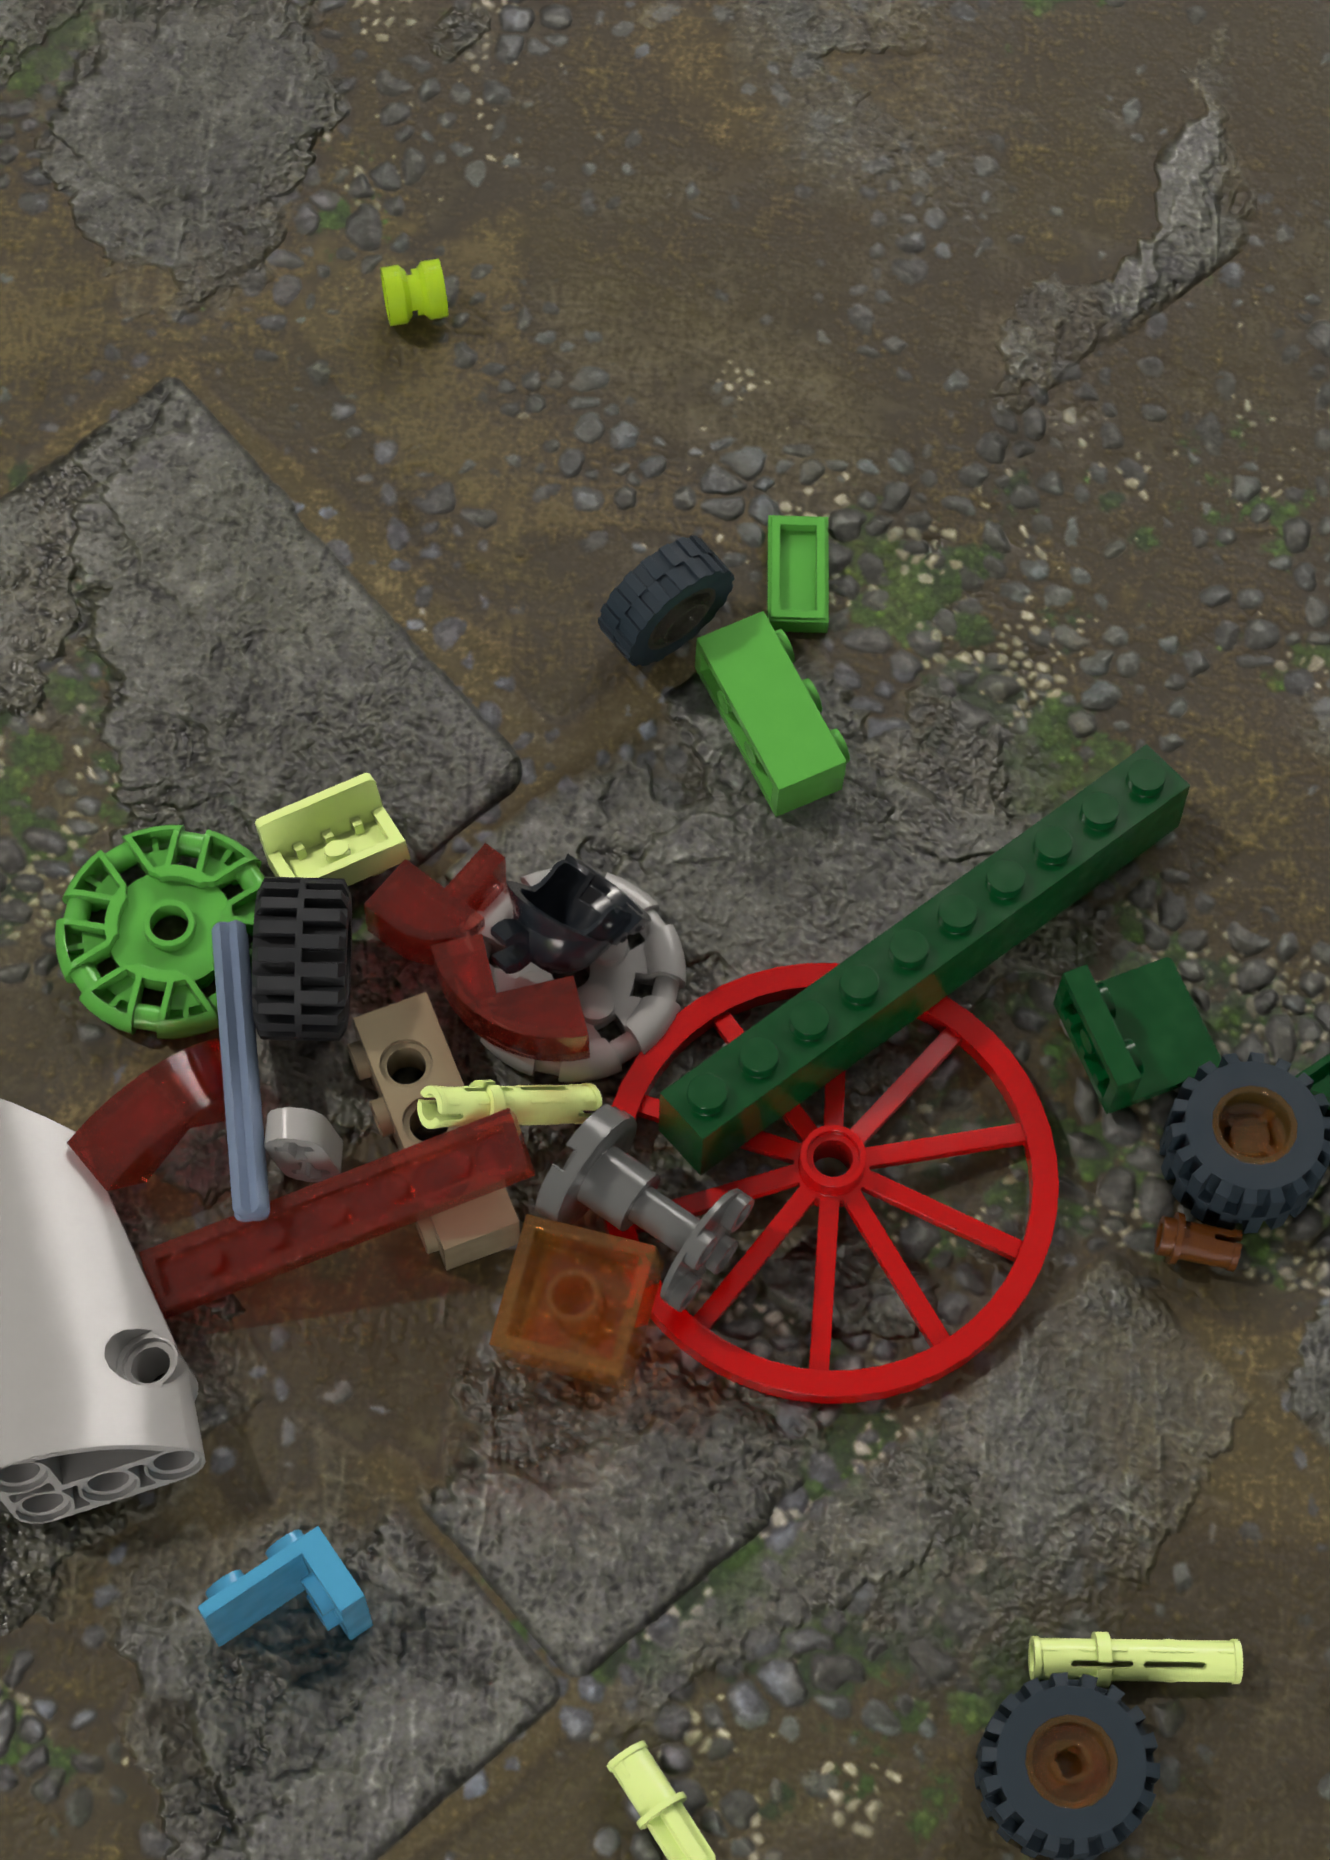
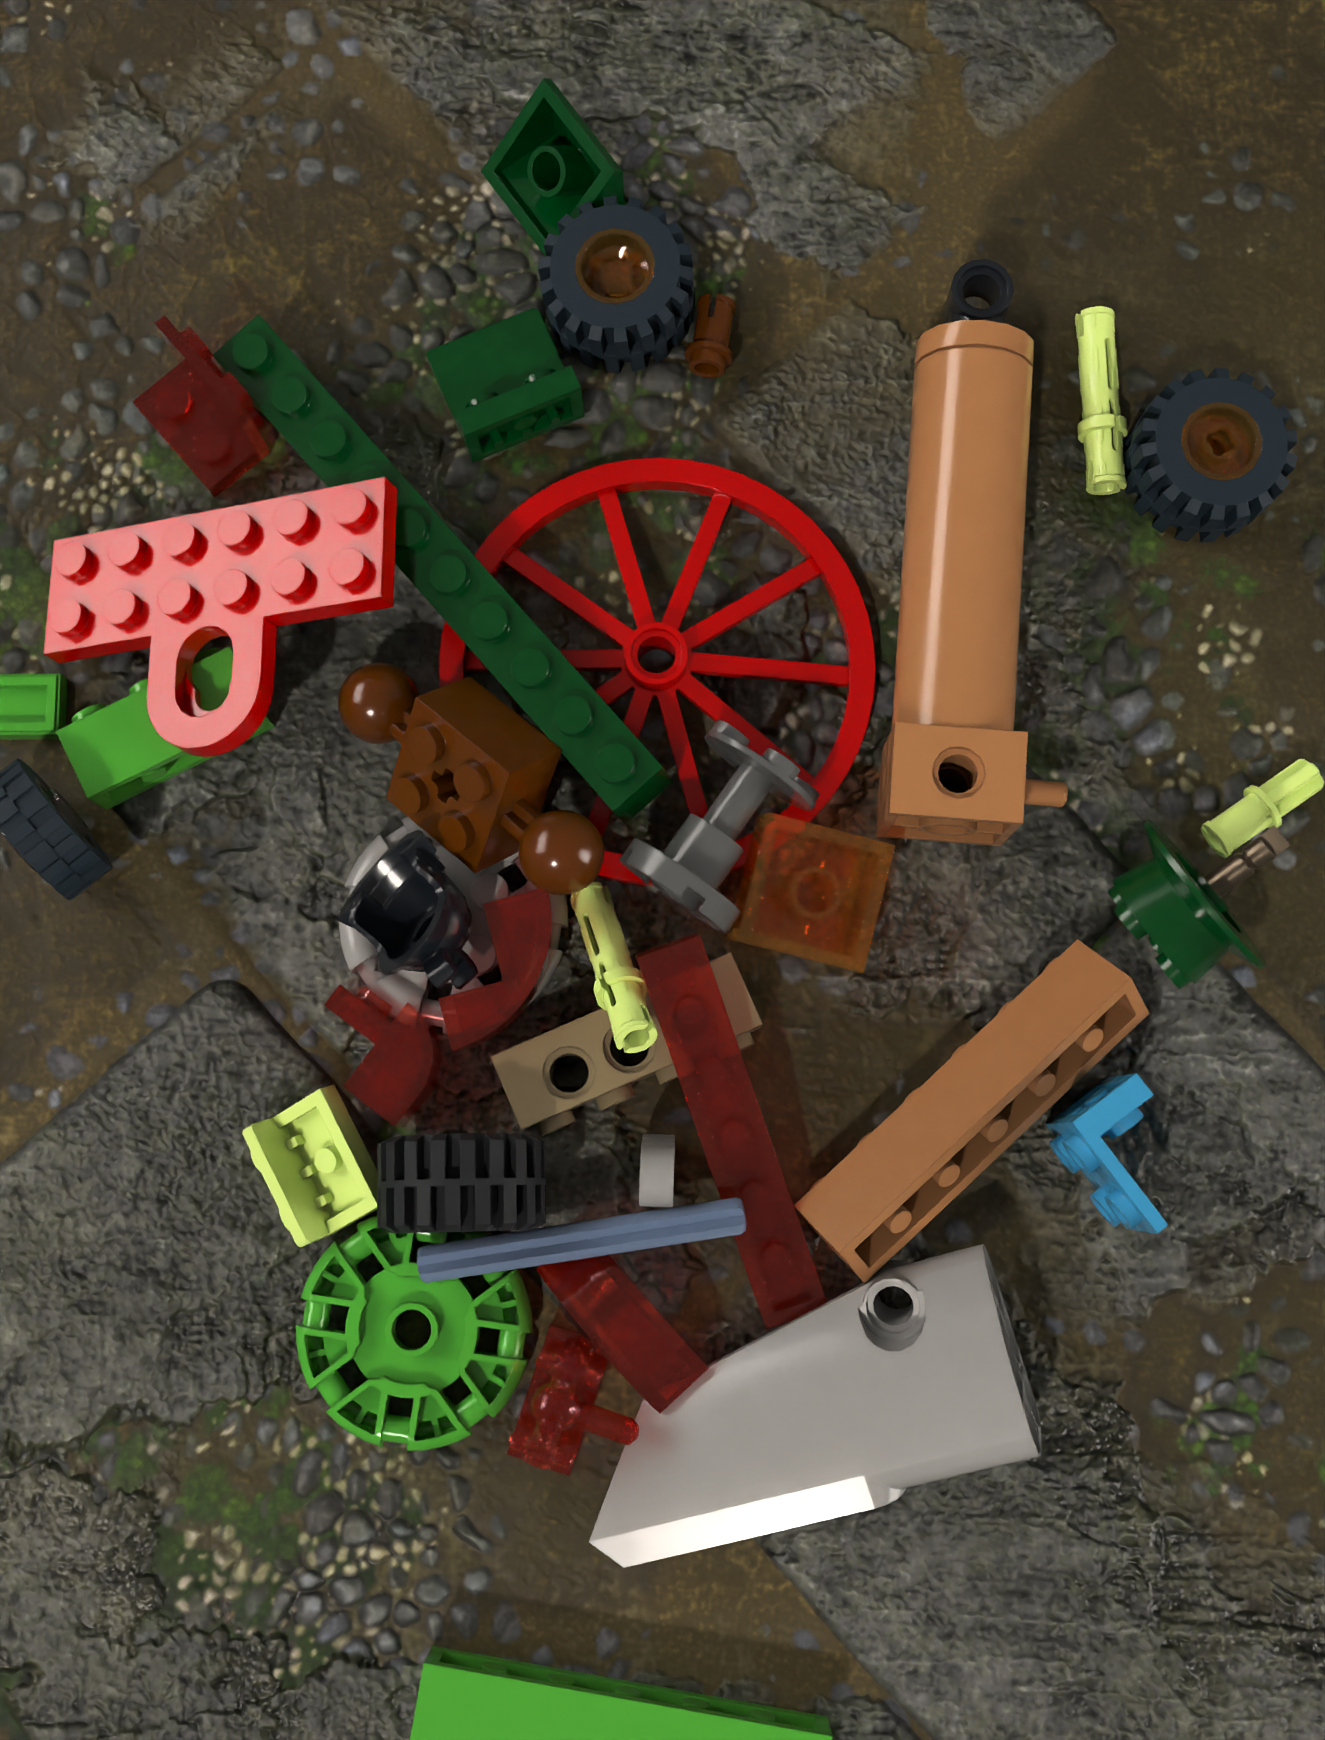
camera: 85 degrees left, 15 degrees up
none -> plate [44,477,397,757]
none -> clear red bracket [132,315,270,498]
none -> reddish brown brick [338,662,604,895]
none -> clear red piece [507,1323,639,1476]
none -> medium nougat brick [794,939,1150,1283]
none -> medium nougat piece [876,259,1068,846]
none -> dark green piece [1108,819,1291,989]

